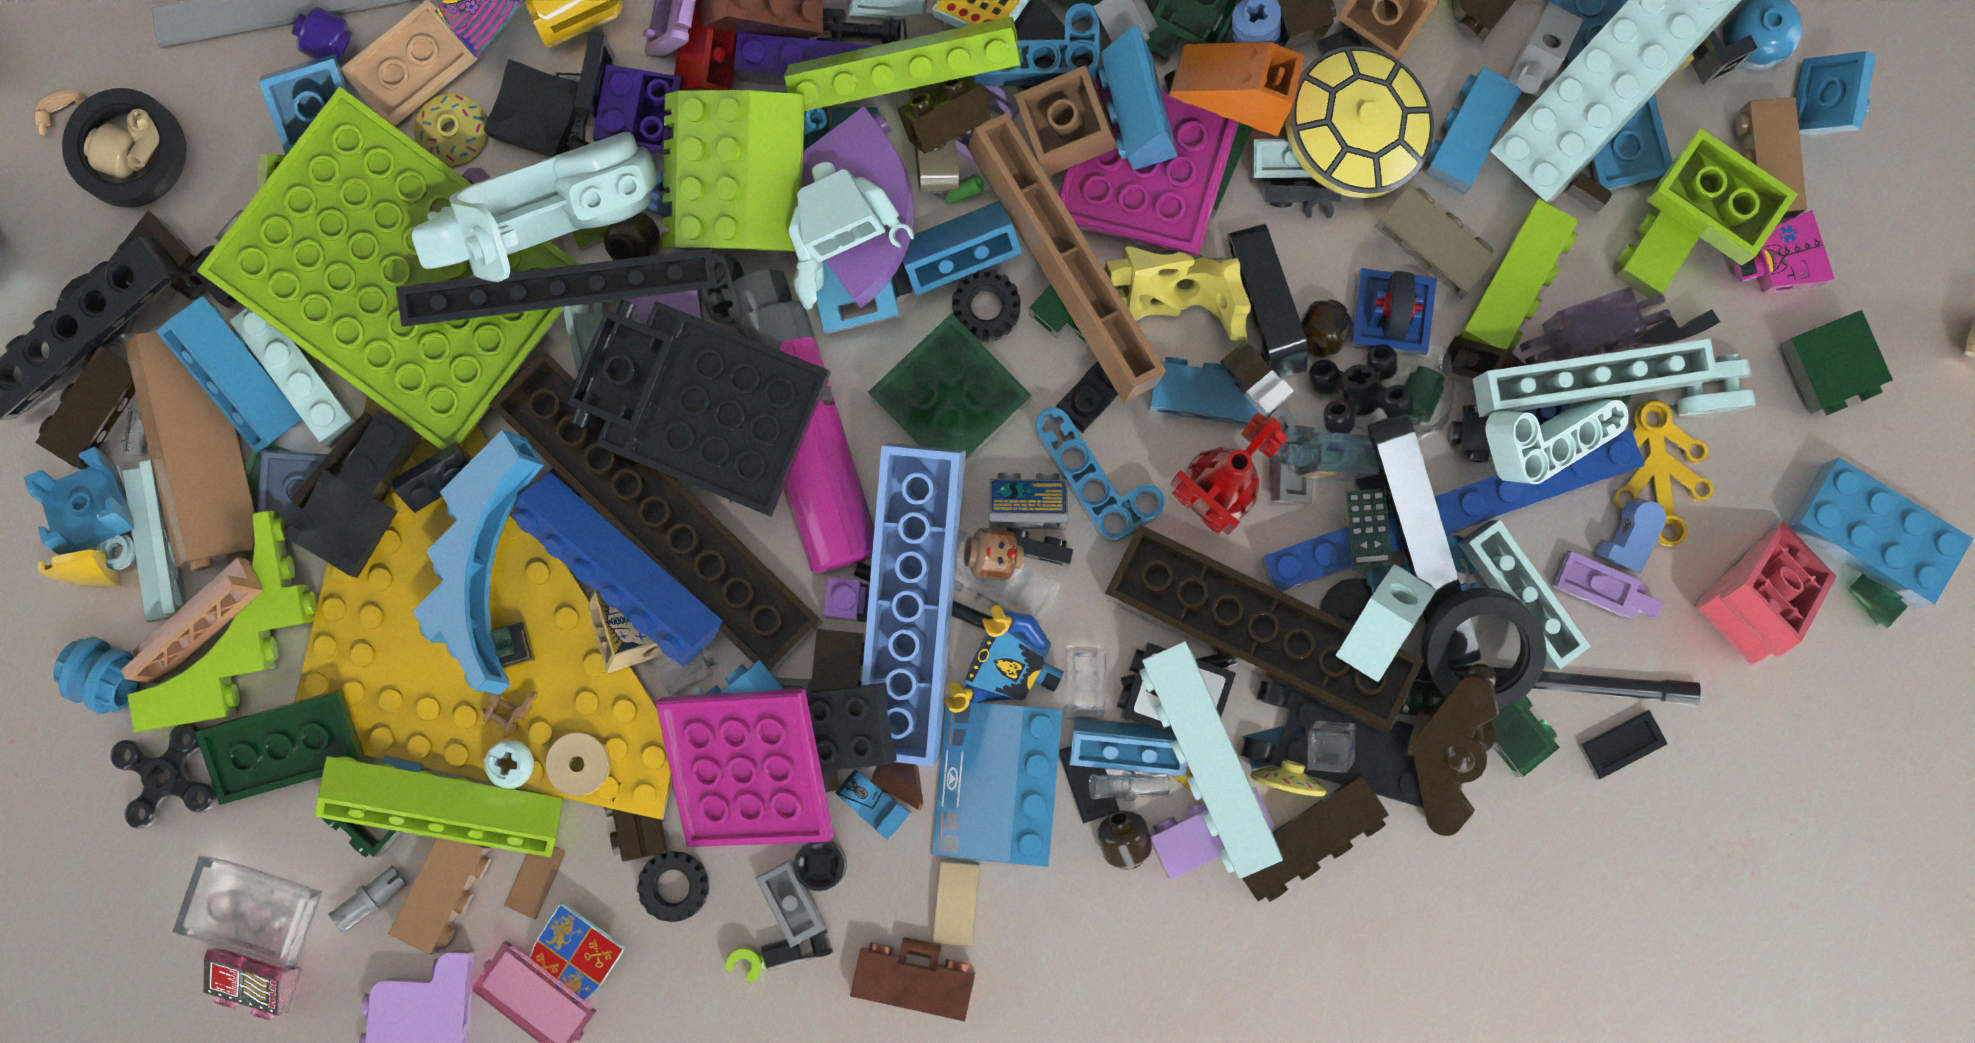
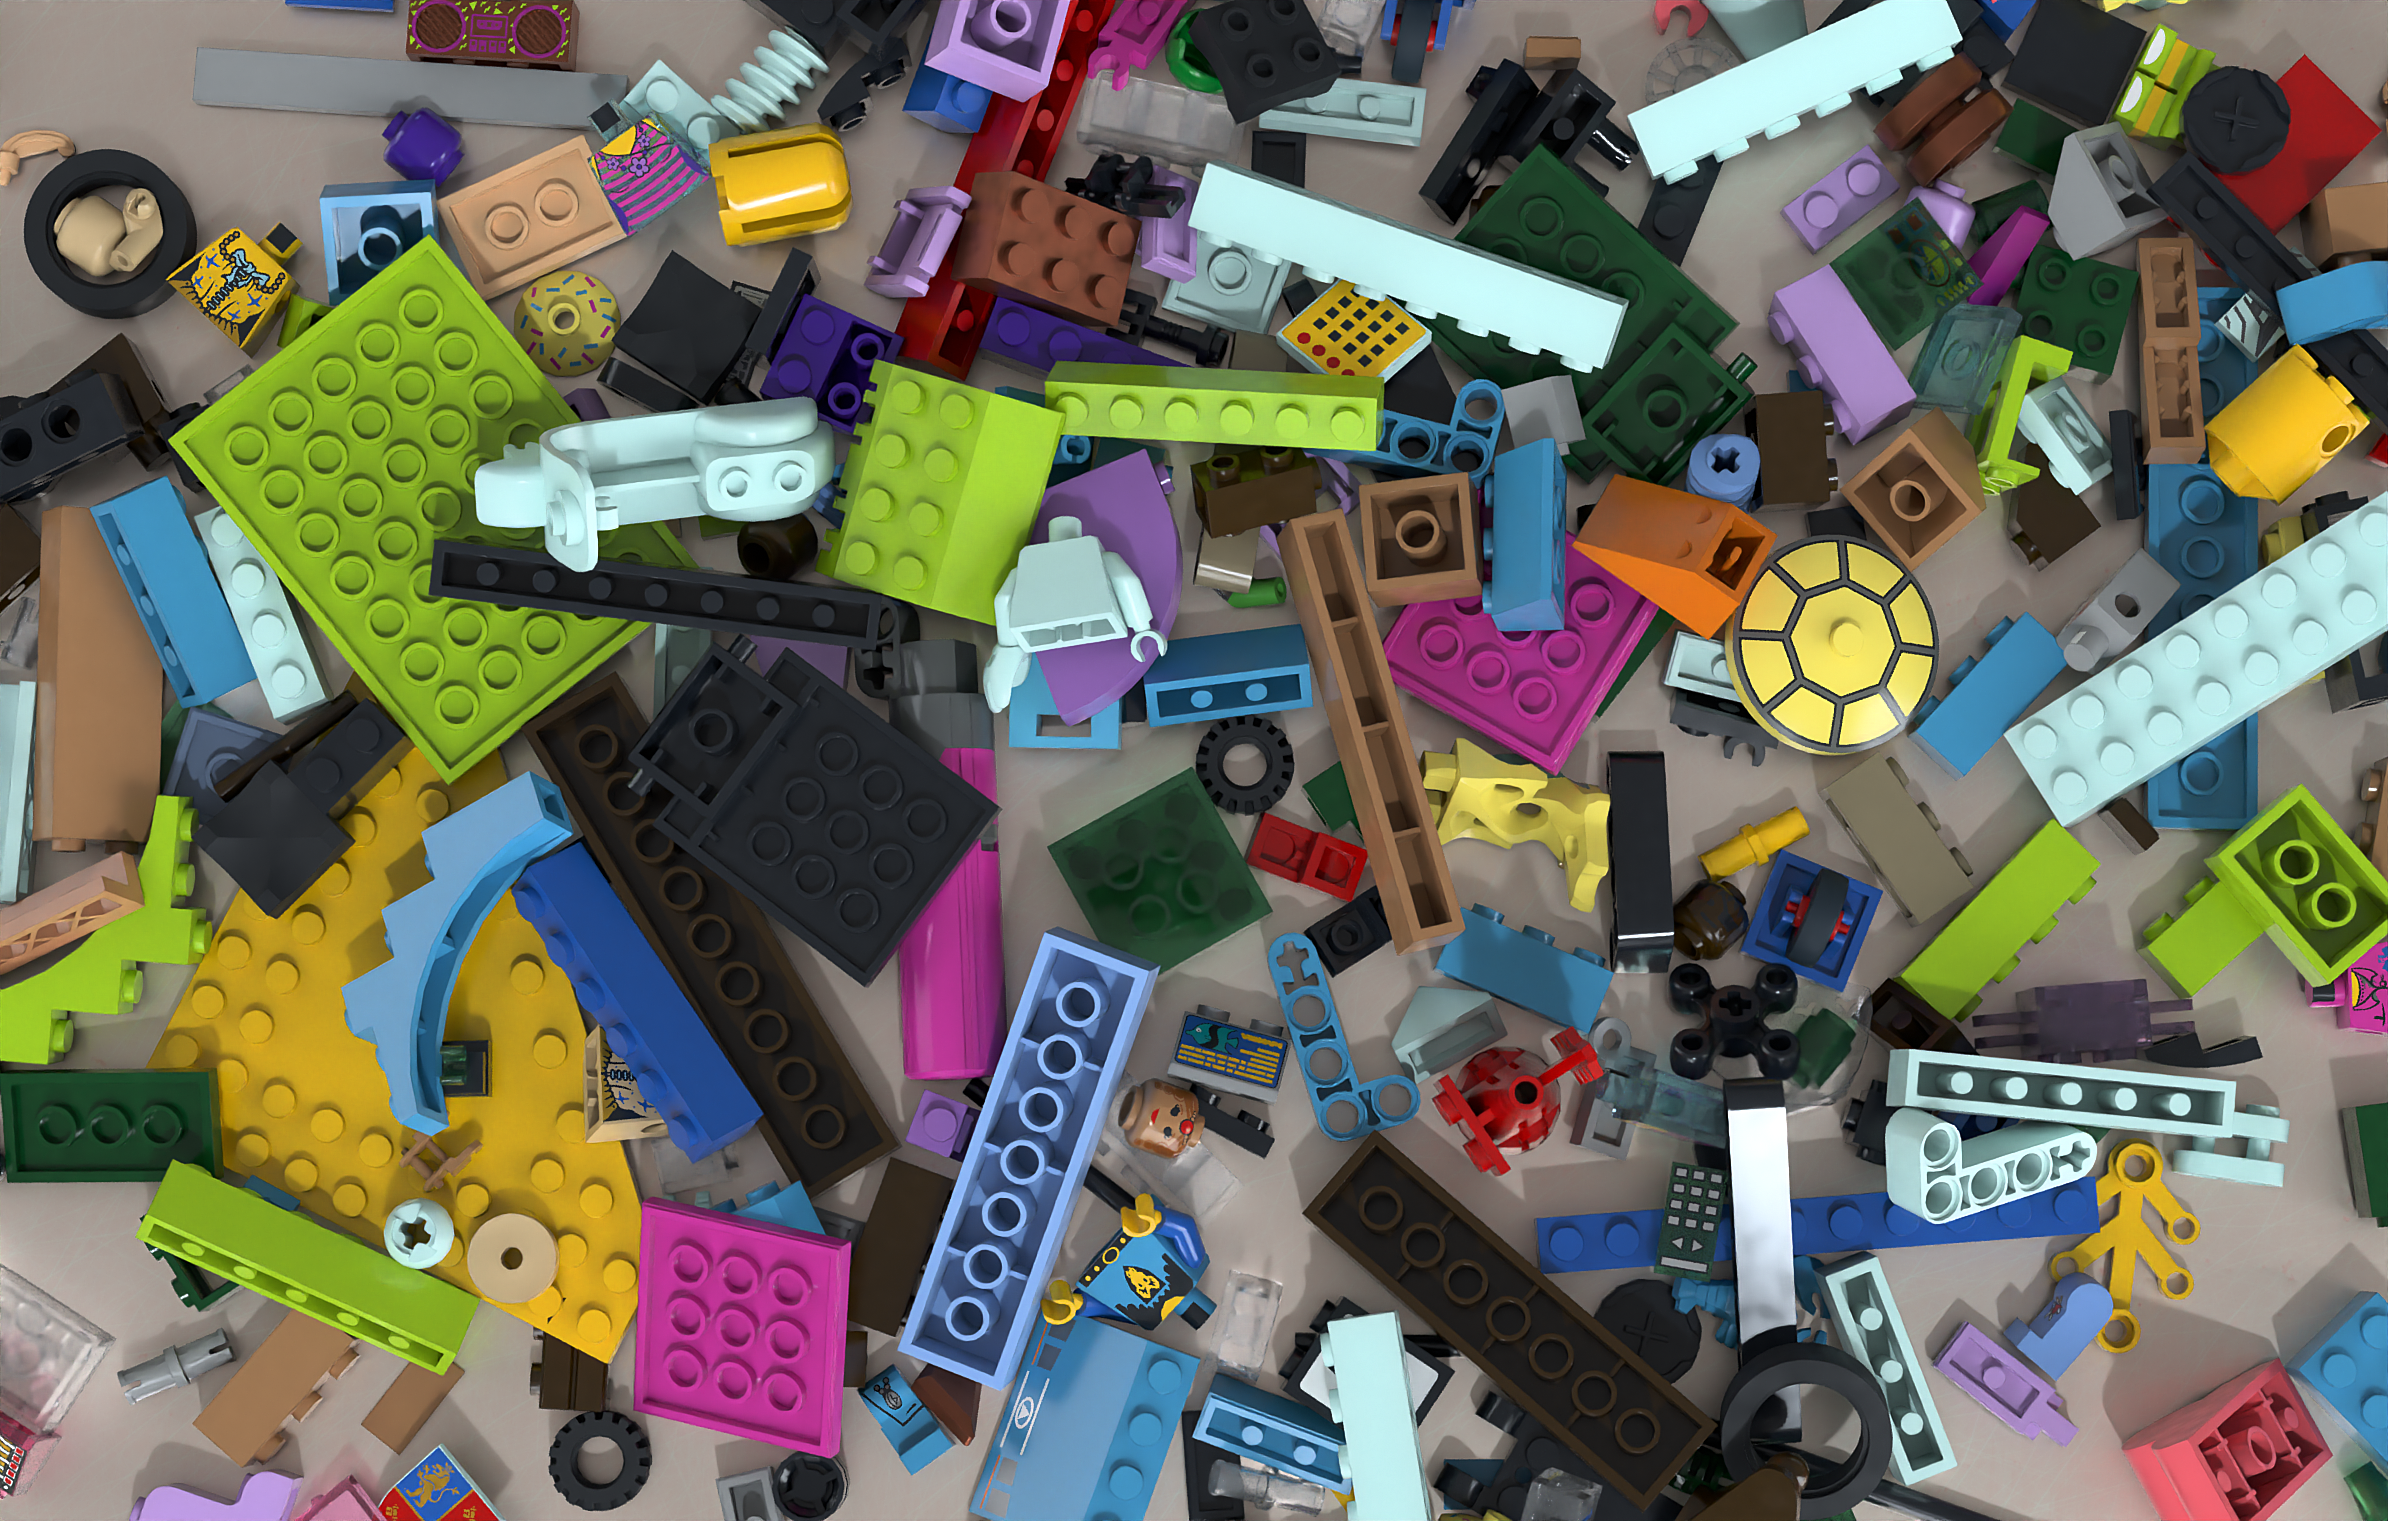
camera: 15 degrees right, 0 degrees up
black plate [391,441,472,513] -> none
black brick [806,682,897,772] -> none
leg [1220,341,1294,416] -> none
light aqua piece [1336,564,1436,682] -> none
none -> torso [166,222,303,359]
none -> black beam [596,357,700,413]
none -> red slope [1241,812,1368,902]
none -> light aqua slope [1391,986,1508,1084]
none -> yellow pin [1697,806,1810,882]

